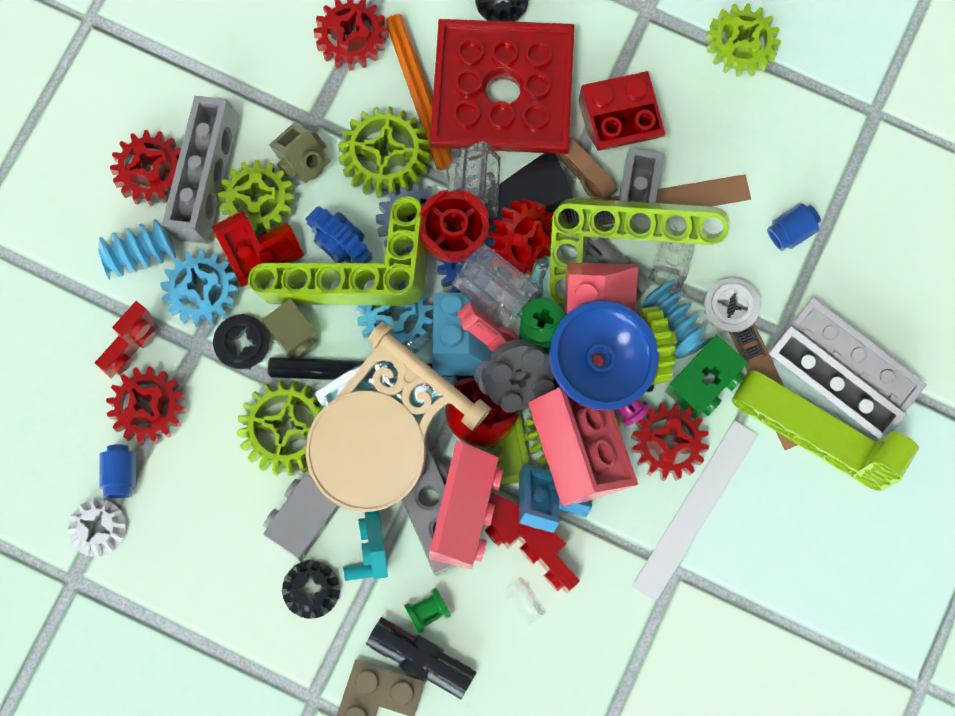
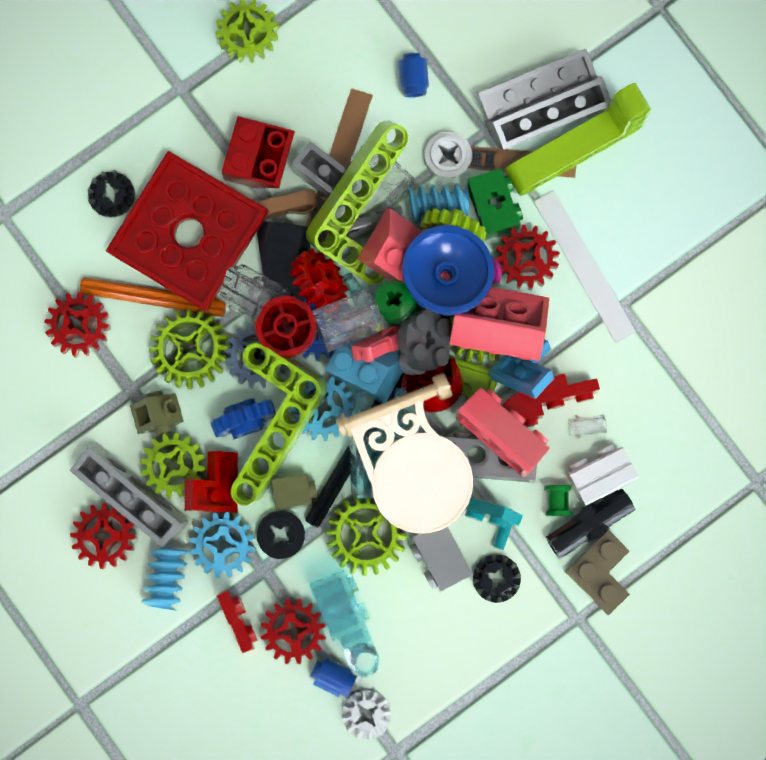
camera: 55 degrees left, 5 degrees up
none -> clear light blue brick [309,569,380,678]
none -> white brick [566,445,639,507]

